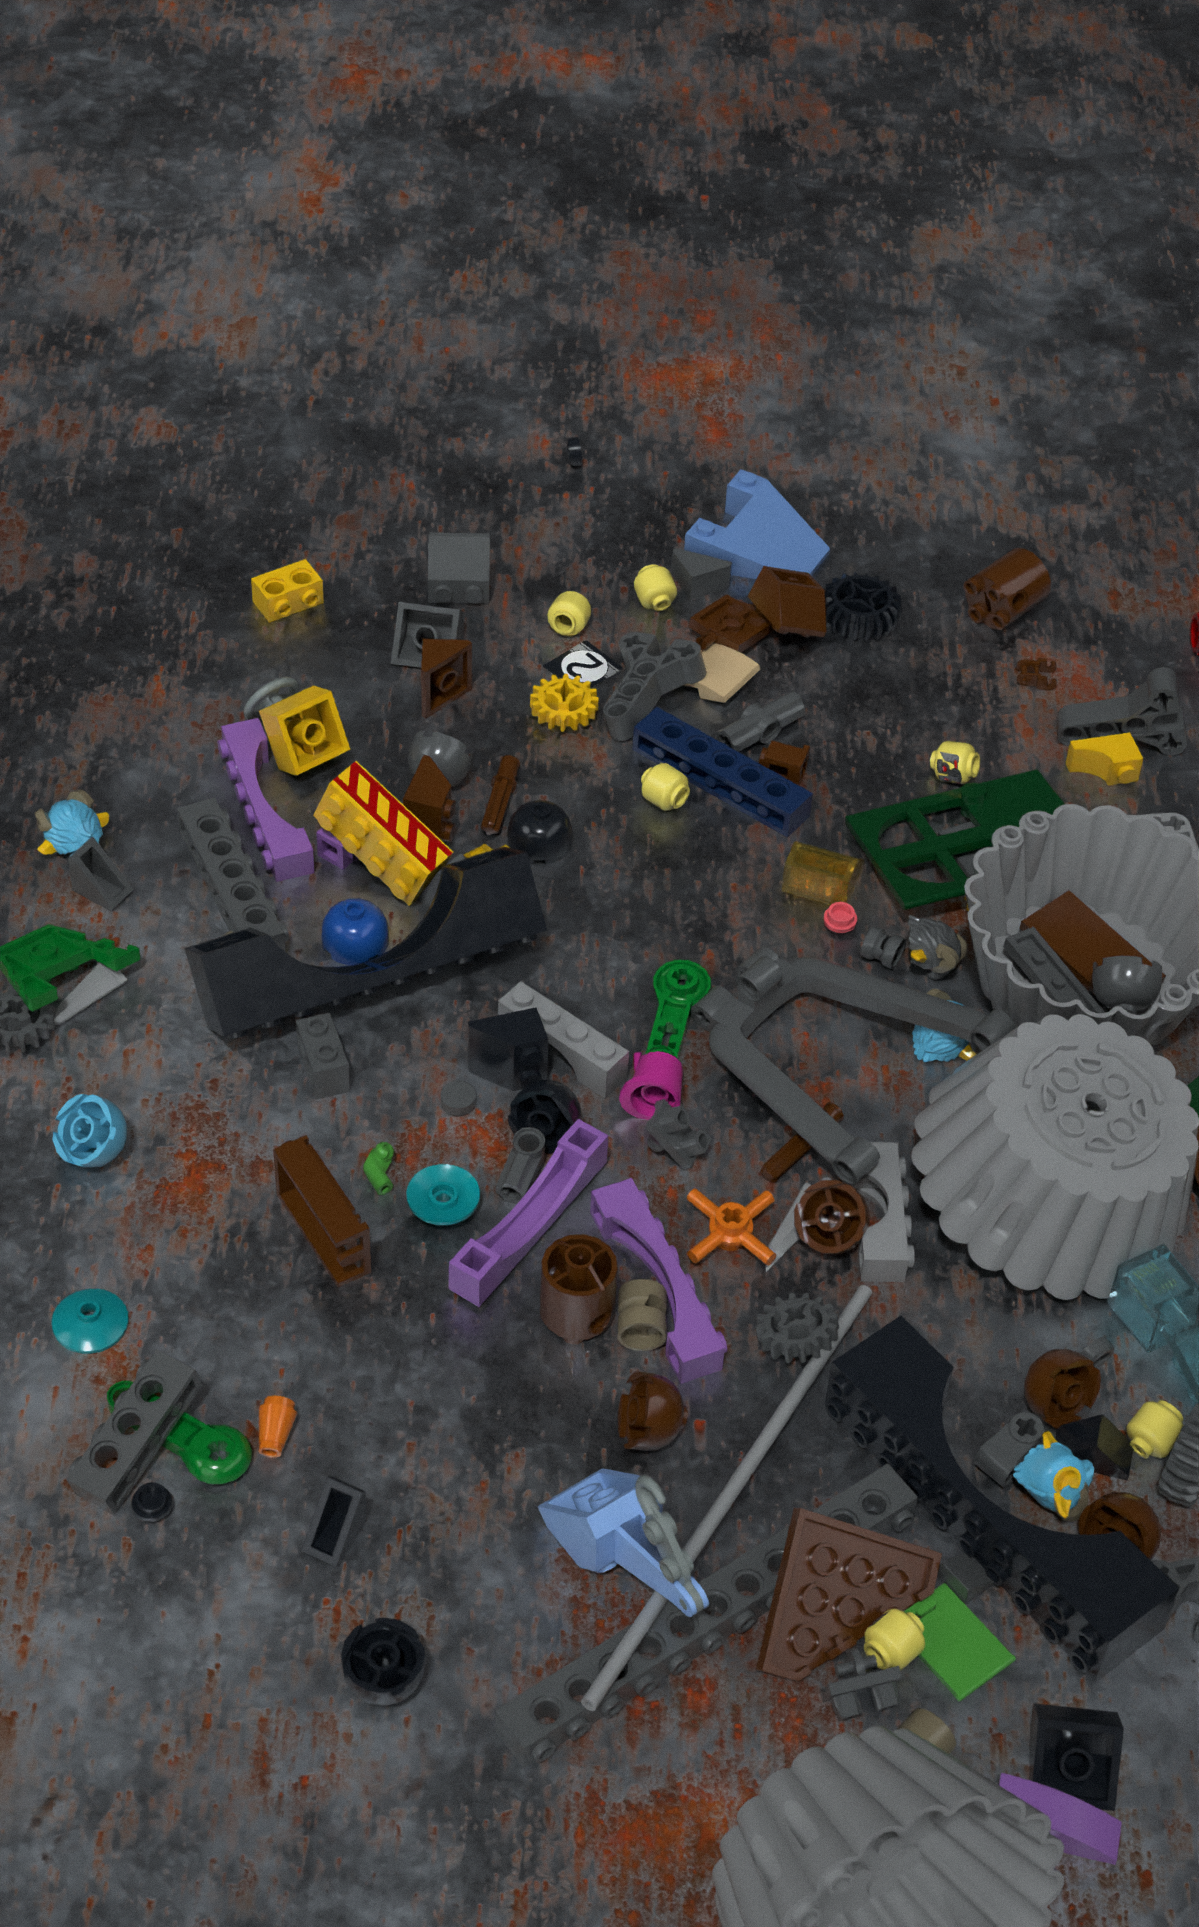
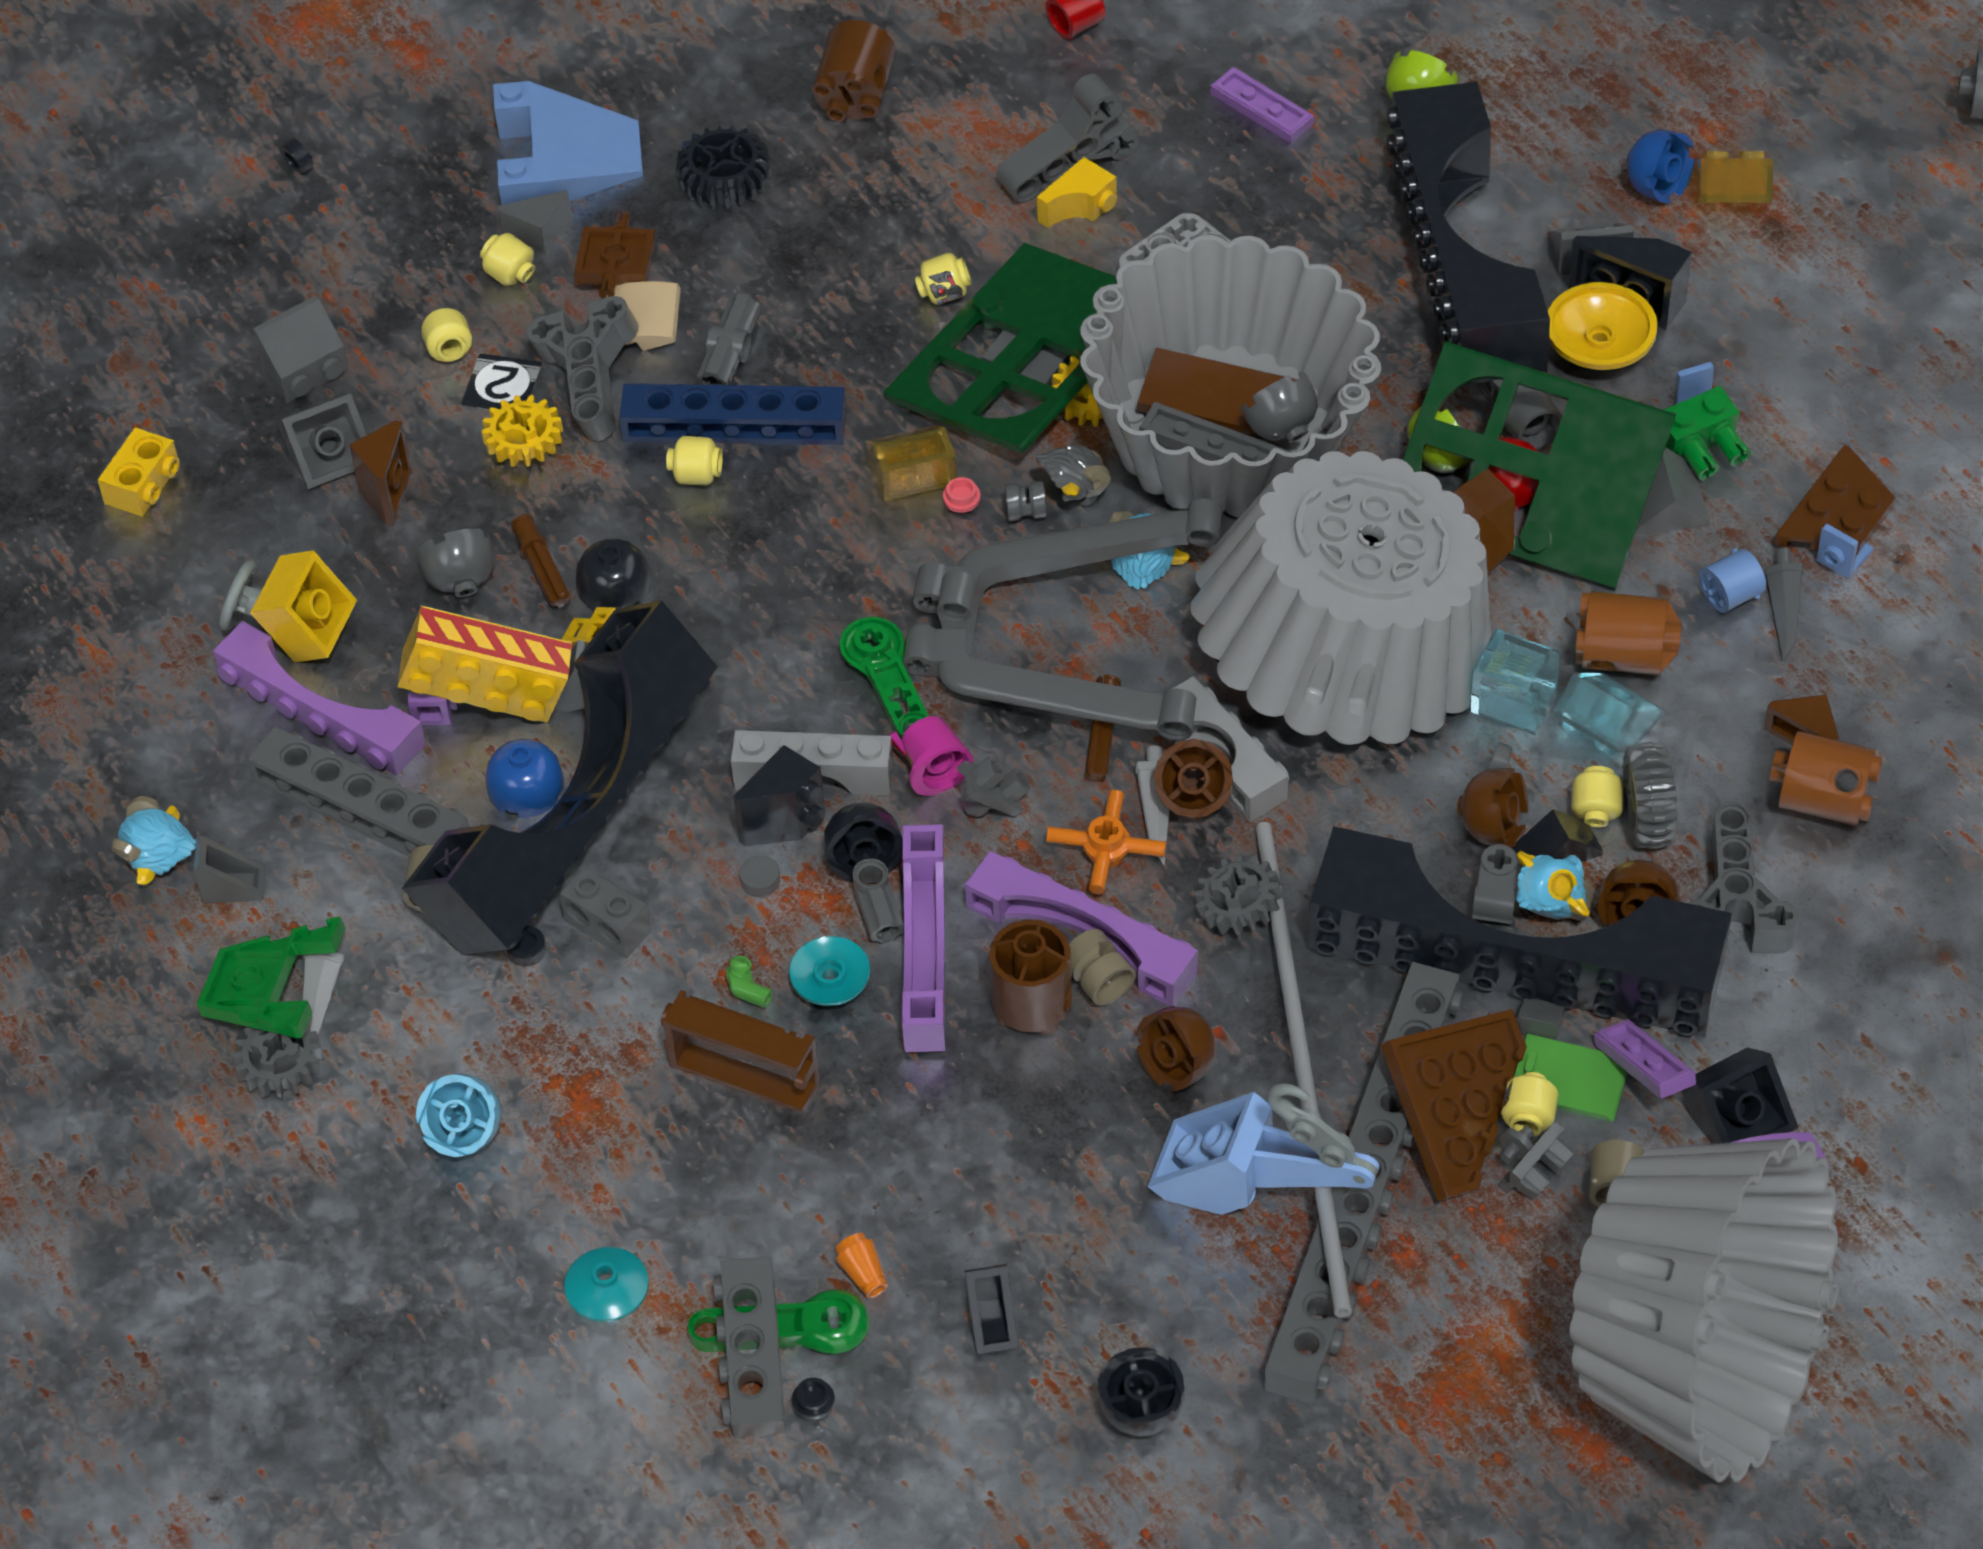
camera: 30 degrees left, 5 degrees up
reddish brown slope [403,755,456,844] -> none
reddish brown slope [747,566,826,637] -> none
reddish brown brick [759,740,810,786] -> none
reddish brown piece [1016,658,1057,690] -> none
none -> black tile [506,926,546,967]
none -> medium lavender tile [1594,1019,1696,1099]

